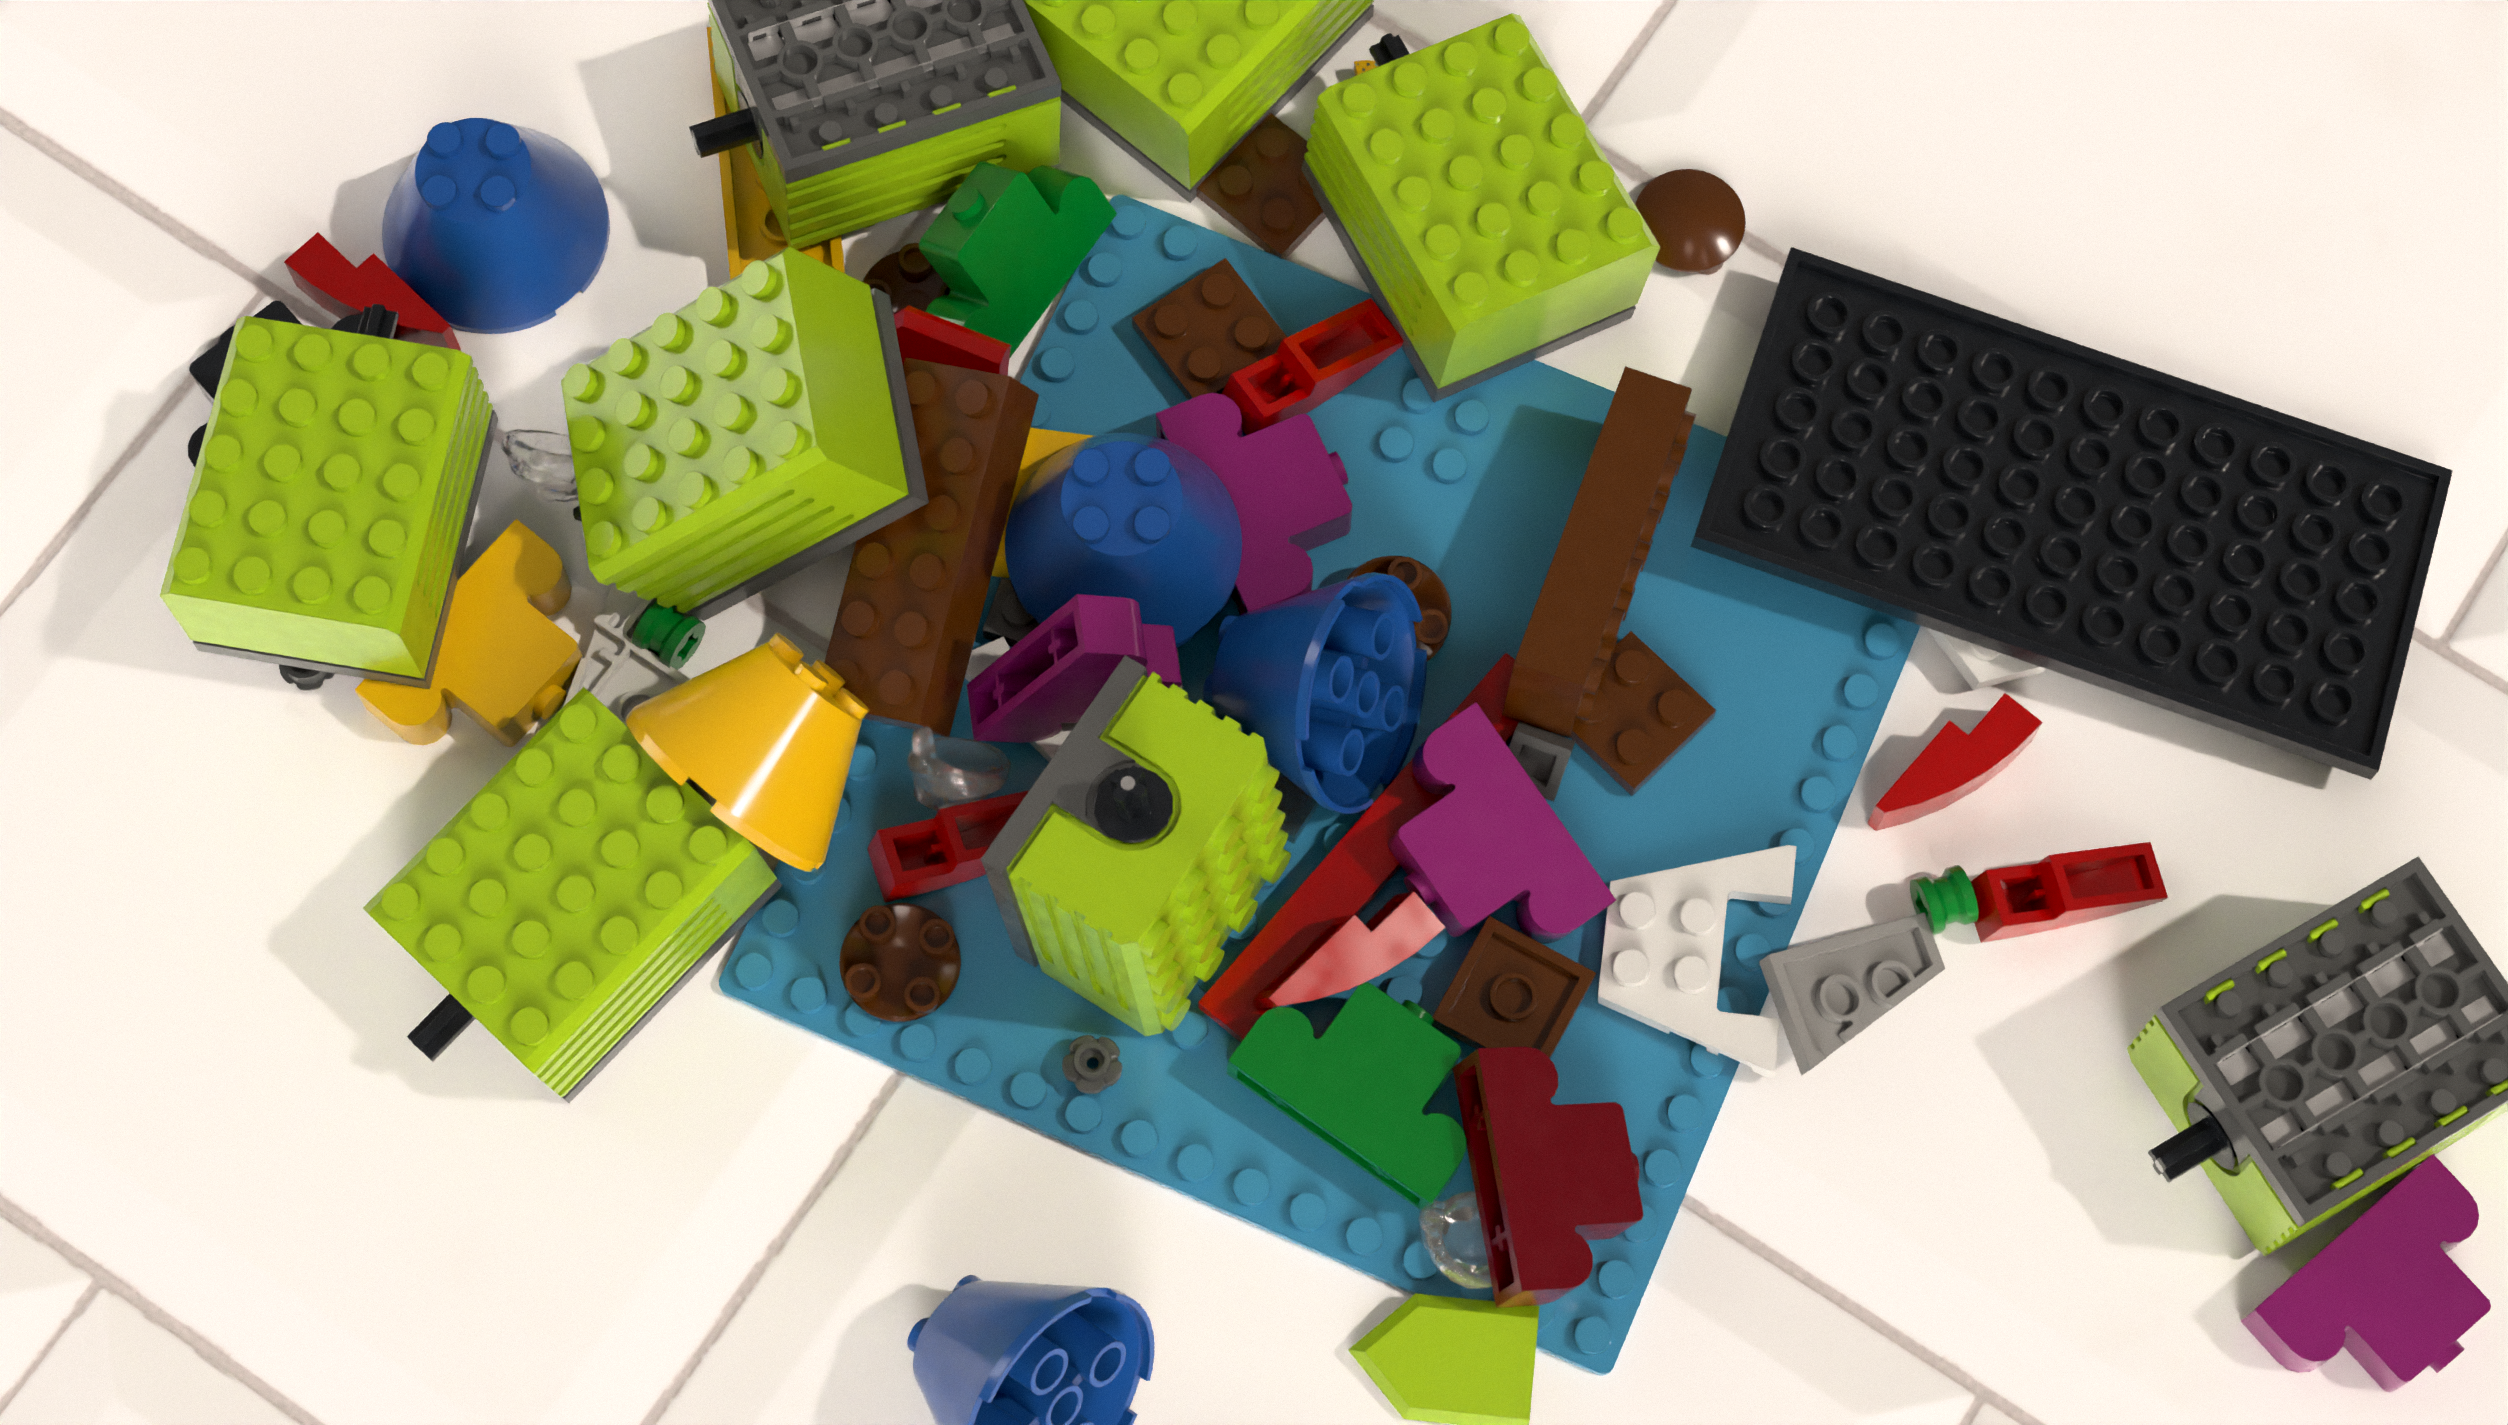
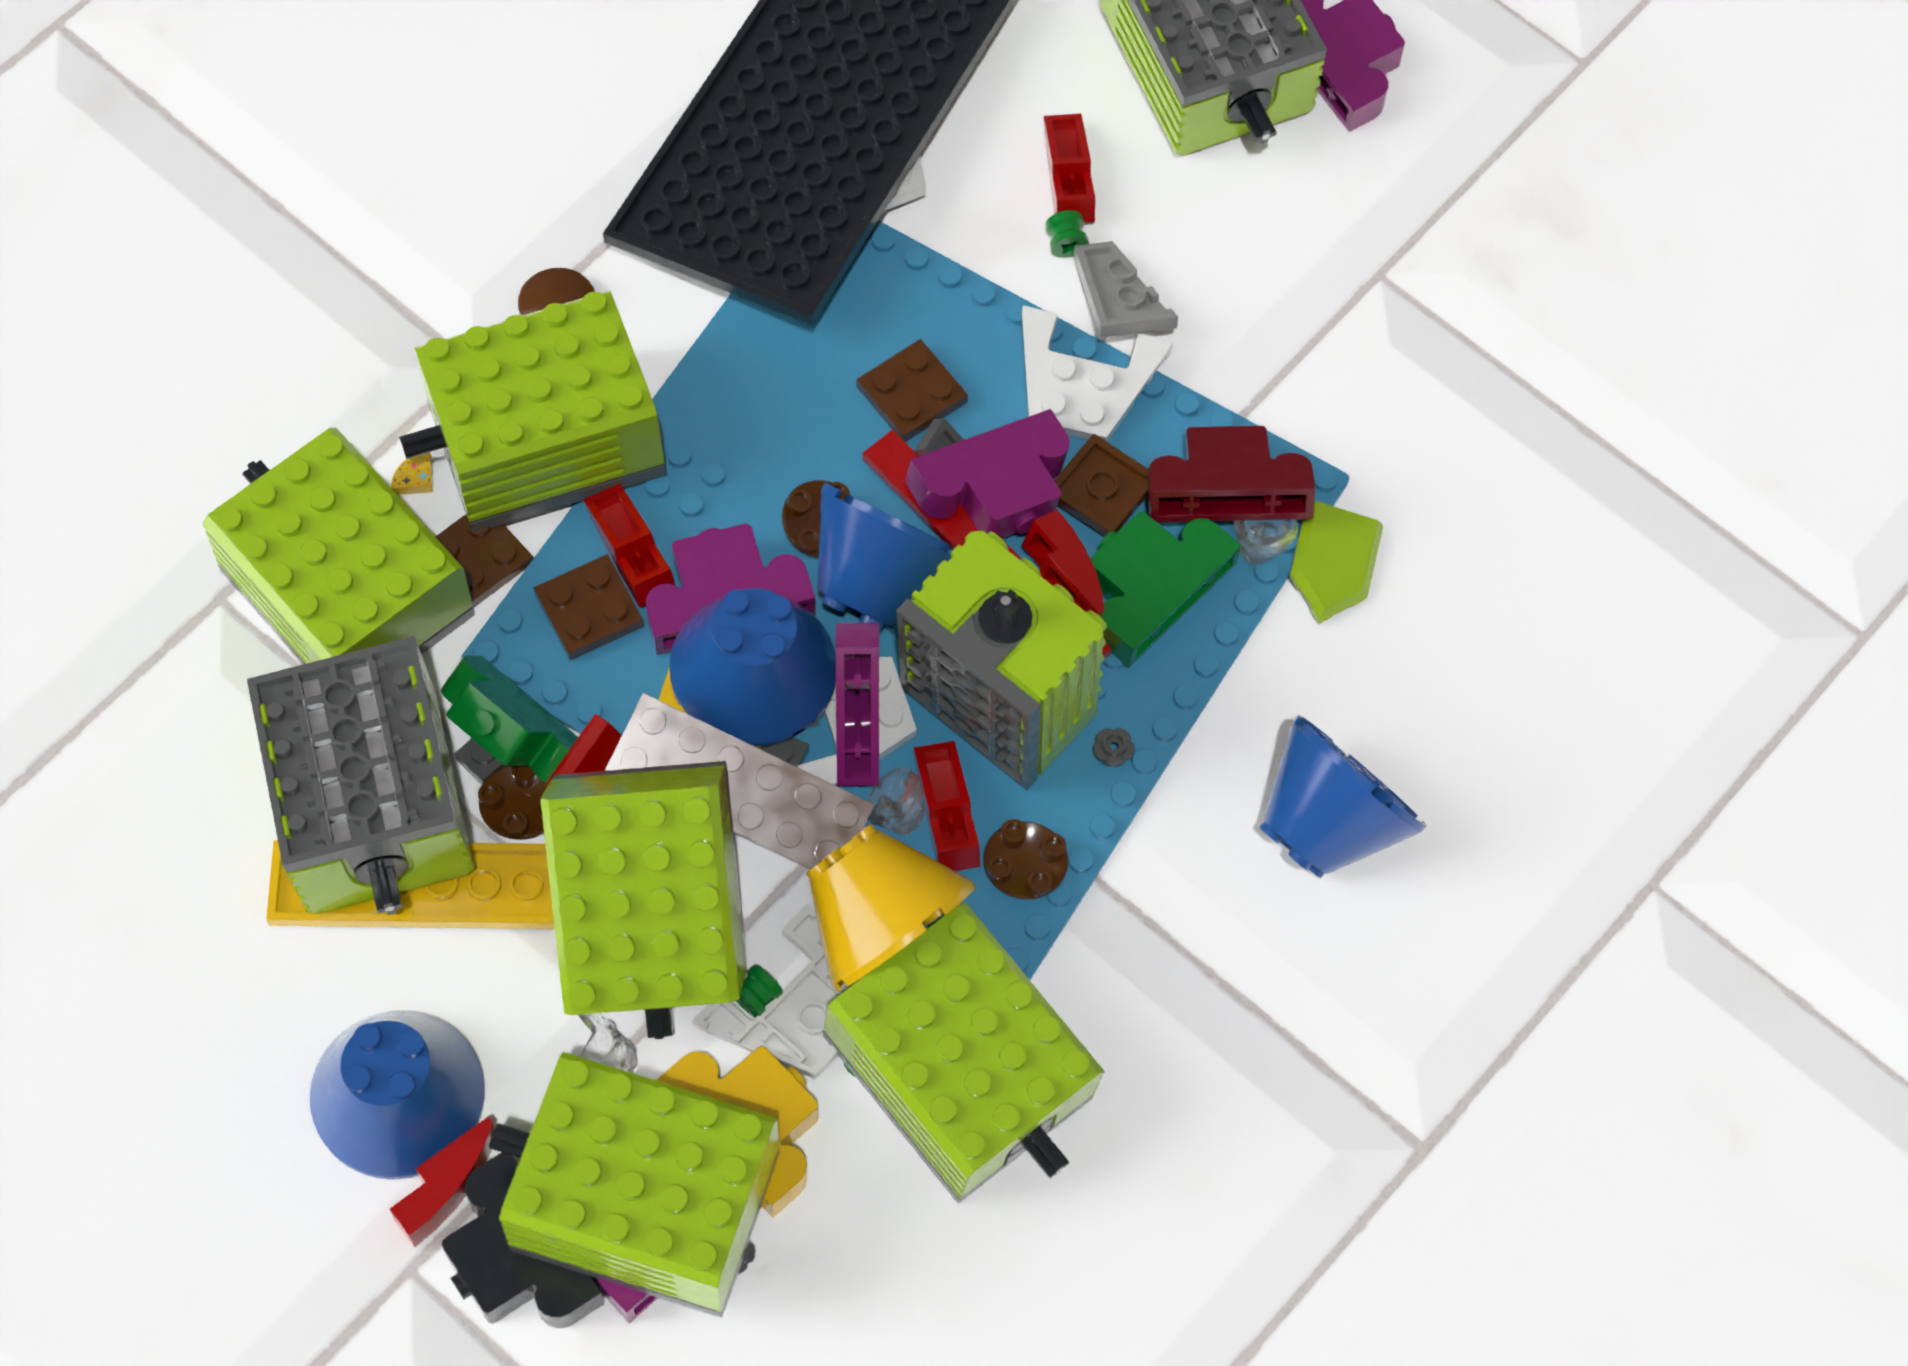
camera: 85 degrees left, 5 degrees down
reddish brown brick [1502,366,1697,738] -> none
red slope [1867,693,2043,831] -> none

